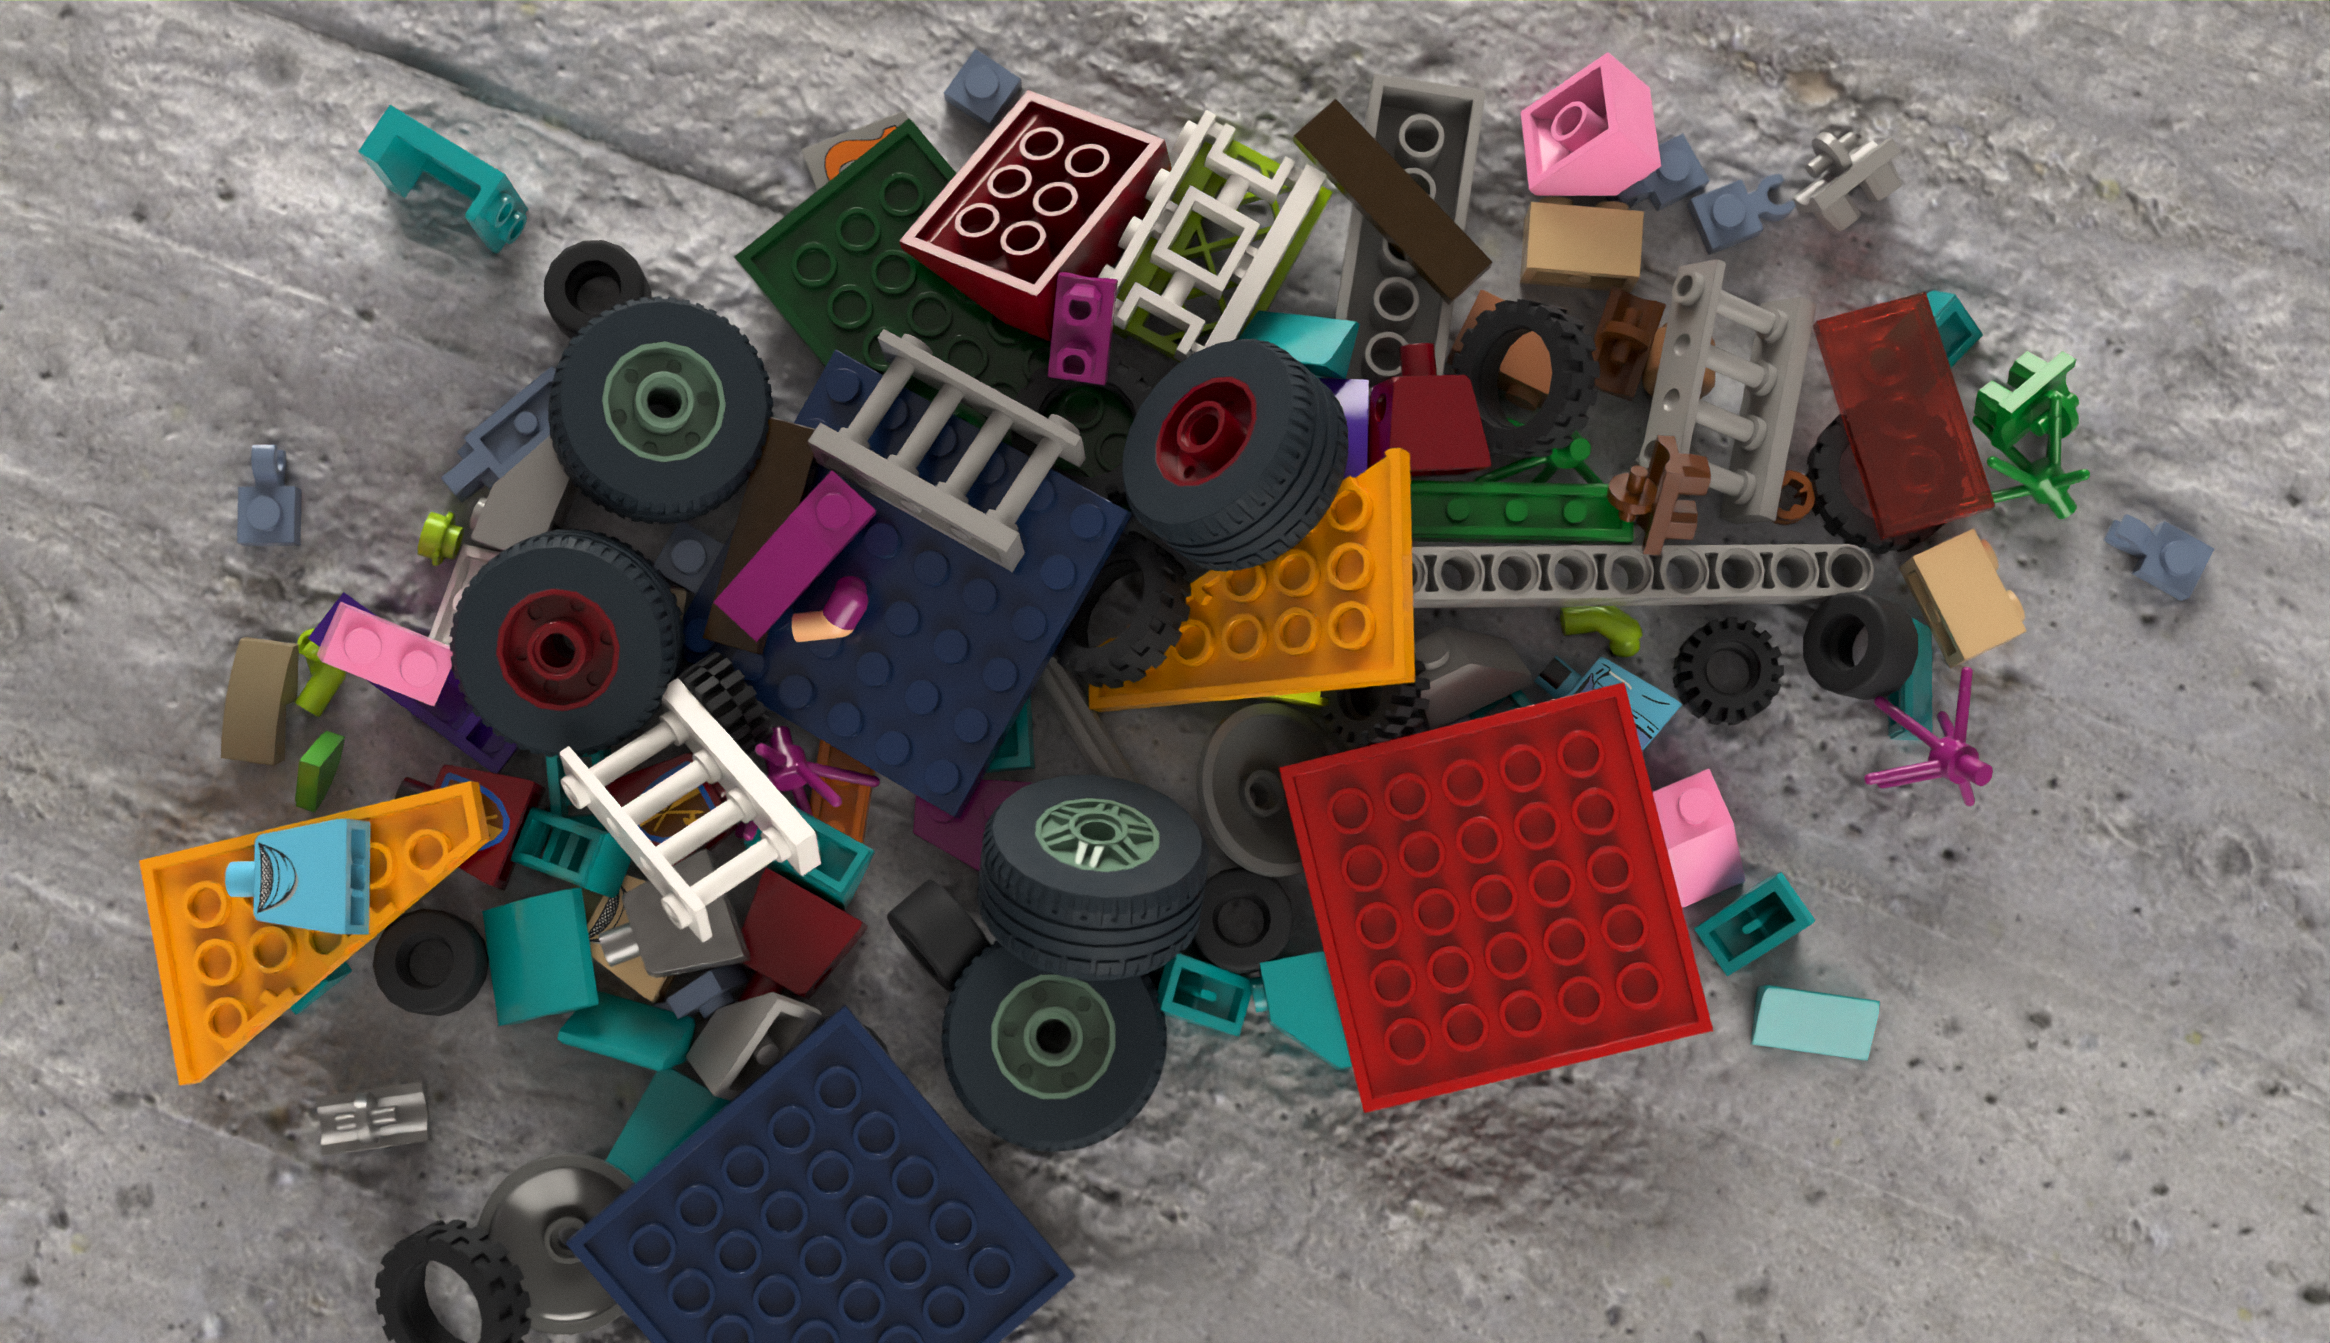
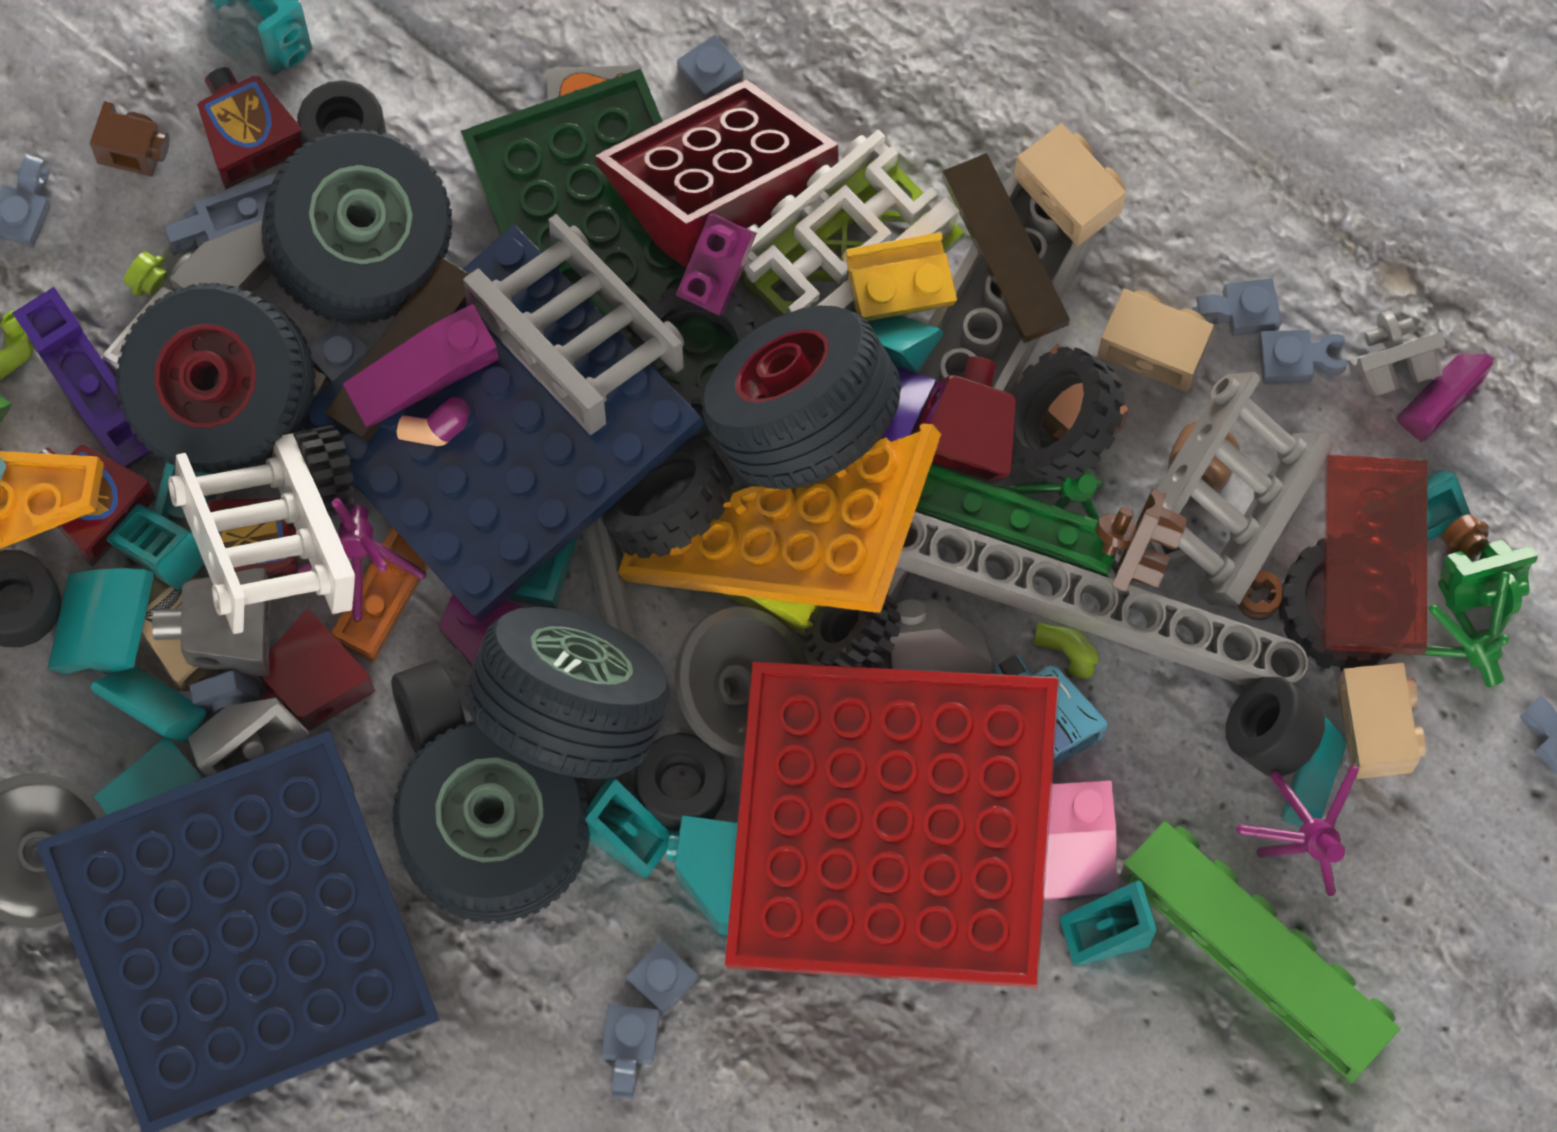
camera: 20 degrees right, 10 degrees down
bright pink brick [317,602,453,707] -> none
teal slope [744,804,875,911] -> none
bright pink slope [1521,52,1661,196] -> none
reddish brown hips [1592,286,1666,402] -> none
black tyre [1673,617,1784,726] -> none
slope [1750,985,1880,1061] -> none
none -> reddish brown brick [89,101,170,177]
none -> torso [197,67,302,190]
none -> sand blue plate [601,1004,660,1099]
none -> sand blue plate [625,940,698,1016]
none -> yellow plate [843,232,957,321]
none -> tan brick [1014,123,1126,246]
none -> bright green brick [1119,821,1401,1084]
none -> magenta slope [1396,354,1494,442]
none -> dark orange plate [1442,514,1489,559]

